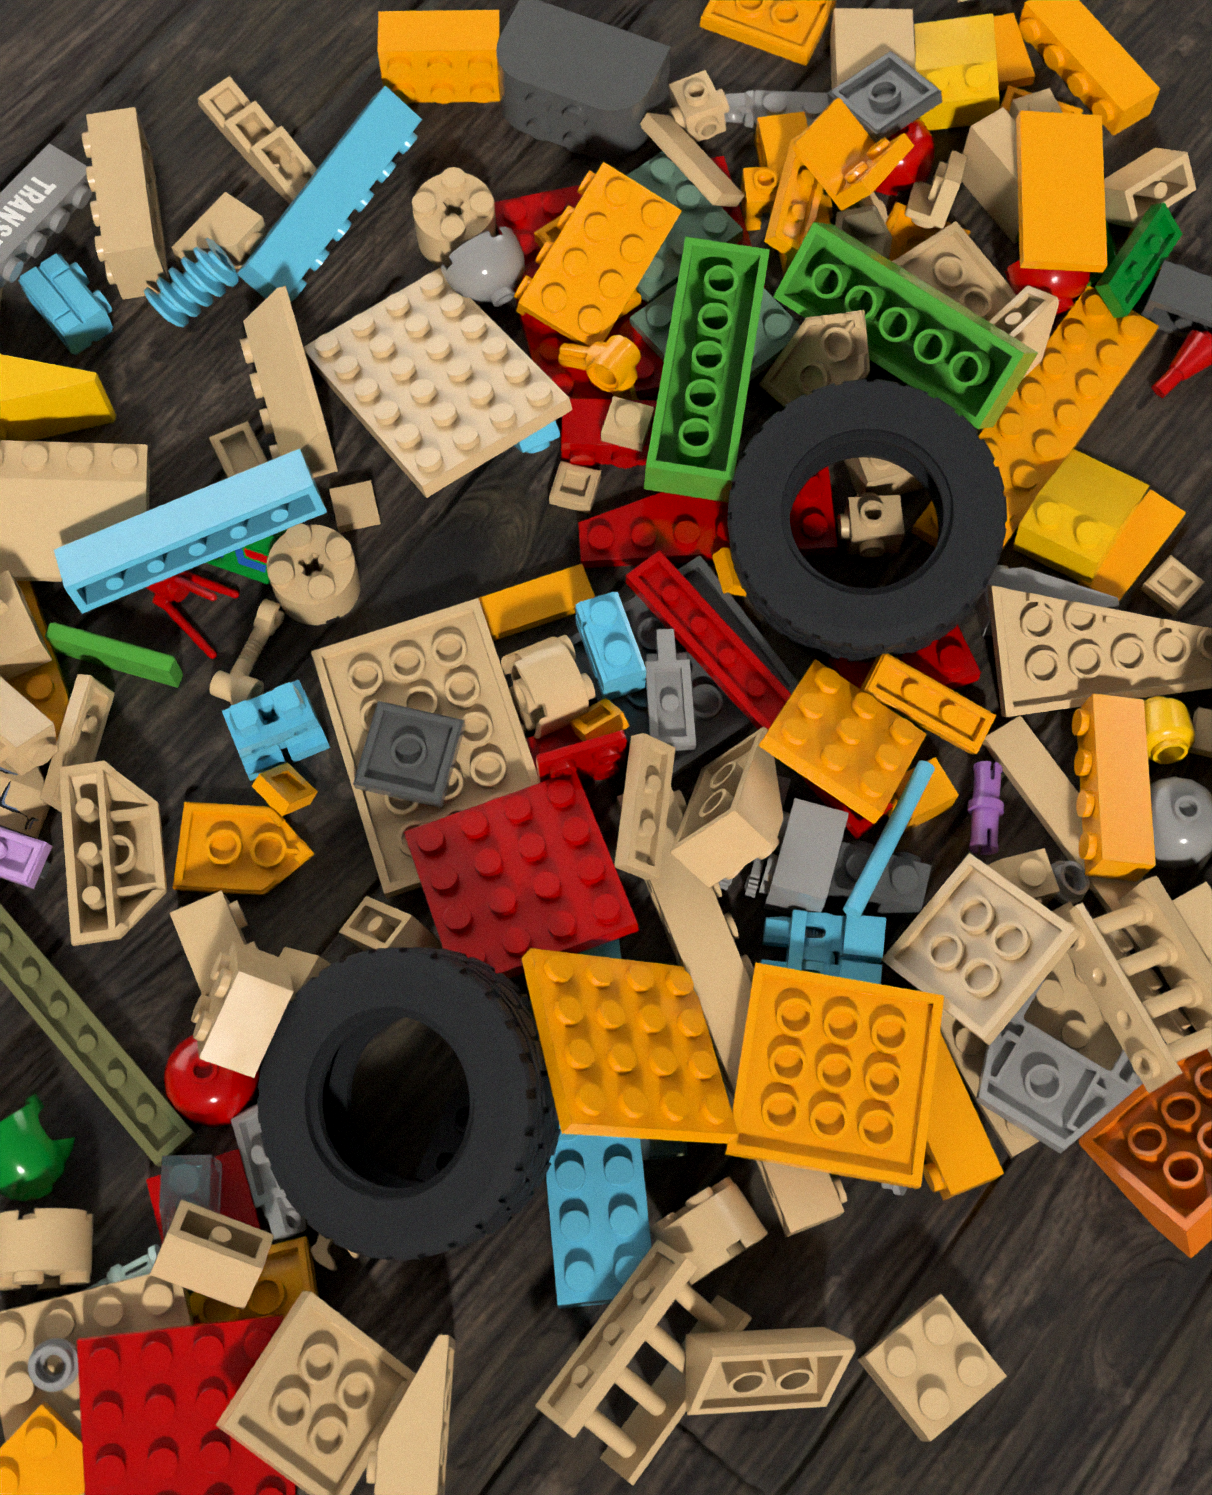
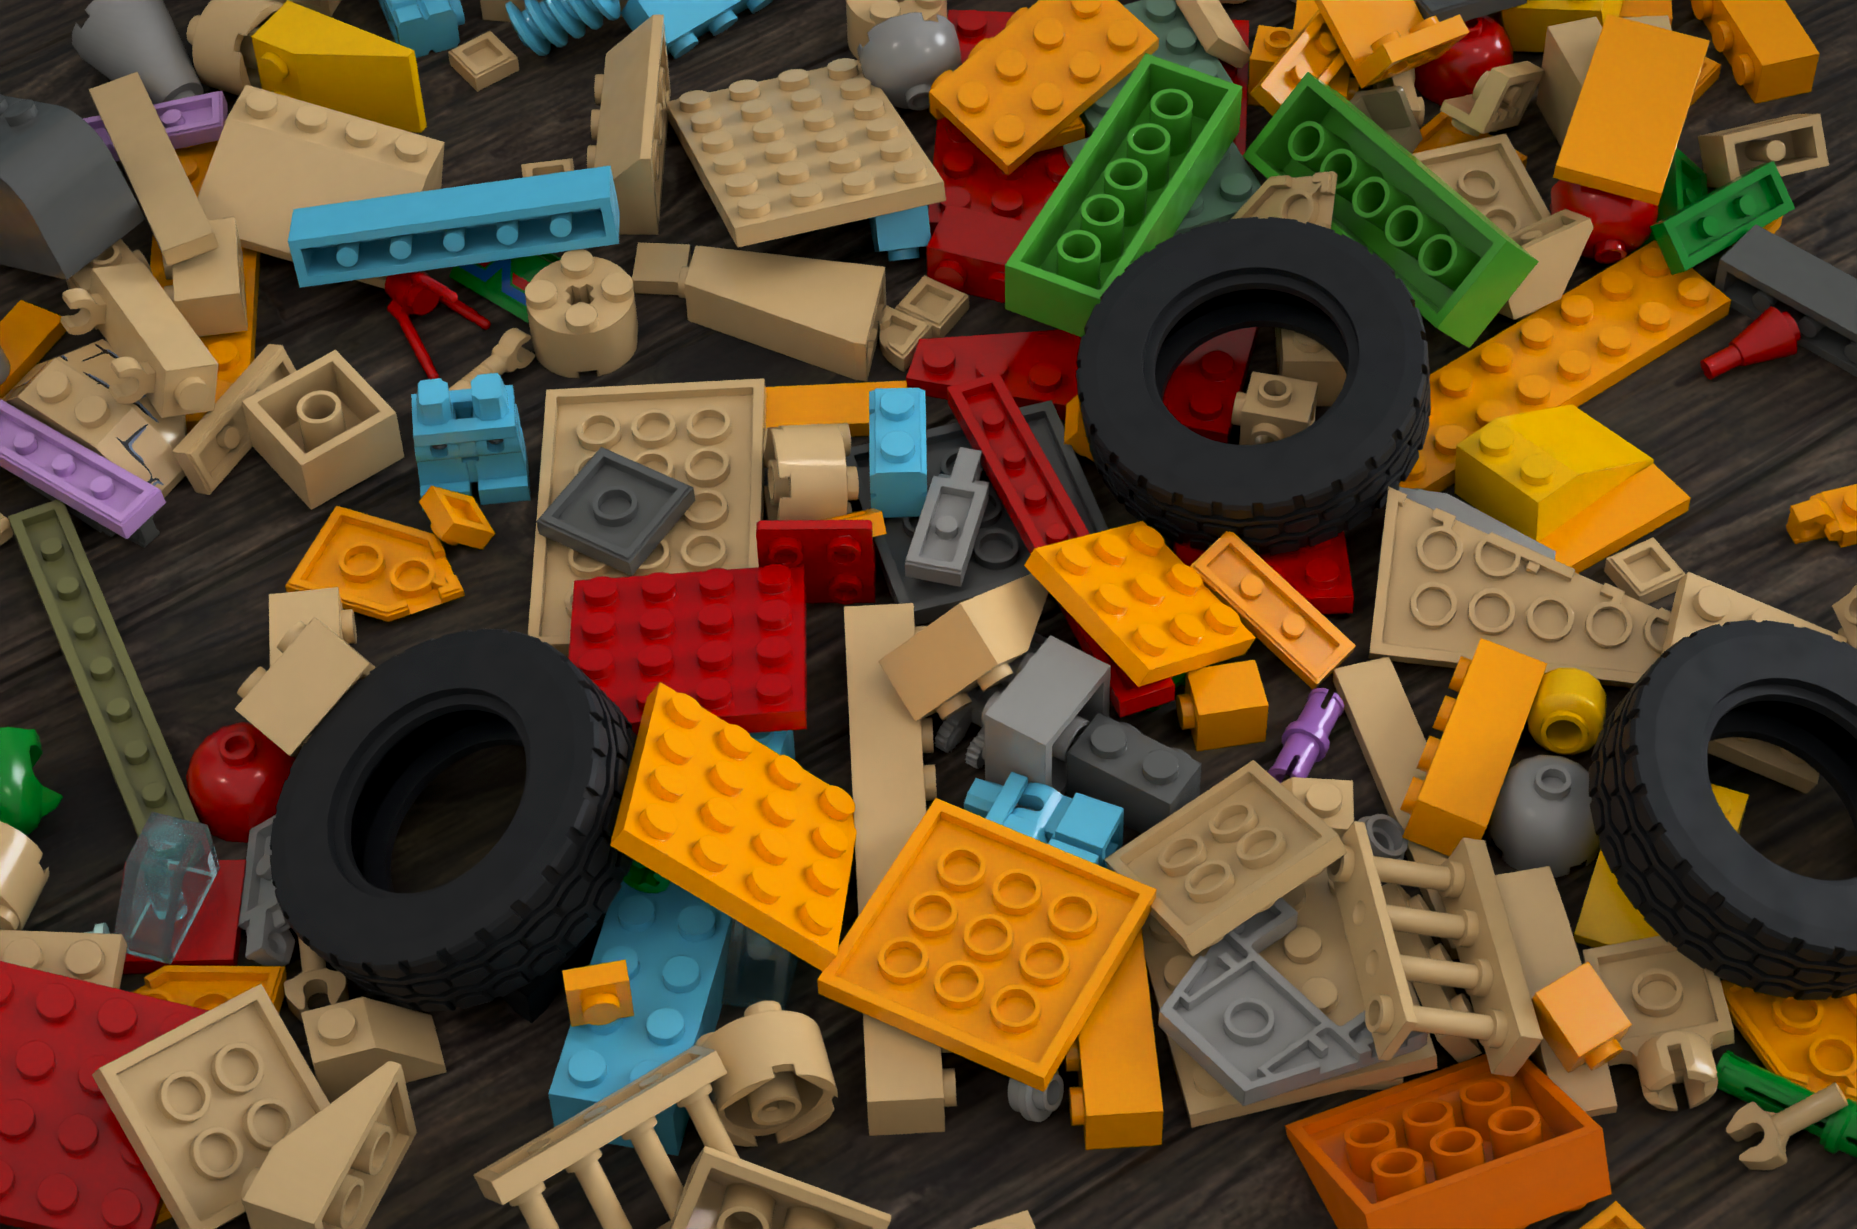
camera: 20 degrees right, 20 degrees down
bright green tile [45,622,183,688] -> none
tan wedge [58,761,167,946] -> none
tan brick [150,1199,274,1310] -> none
light orange axle [558,335,641,400] -> none
tan plate [601,396,654,452] -> none
tan plate [614,733,675,880] -> none
medium azure bar [843,760,935,918] -> none
none -> tan brick [242,349,404,510]
none -> tan slope [301,997,446,1103]
none -> tan tile [448,31,519,92]
none -> light orange plate [562,959,634,1027]
none -> tan slope [678,245,886,381]
none -> tan tile [879,305,932,372]

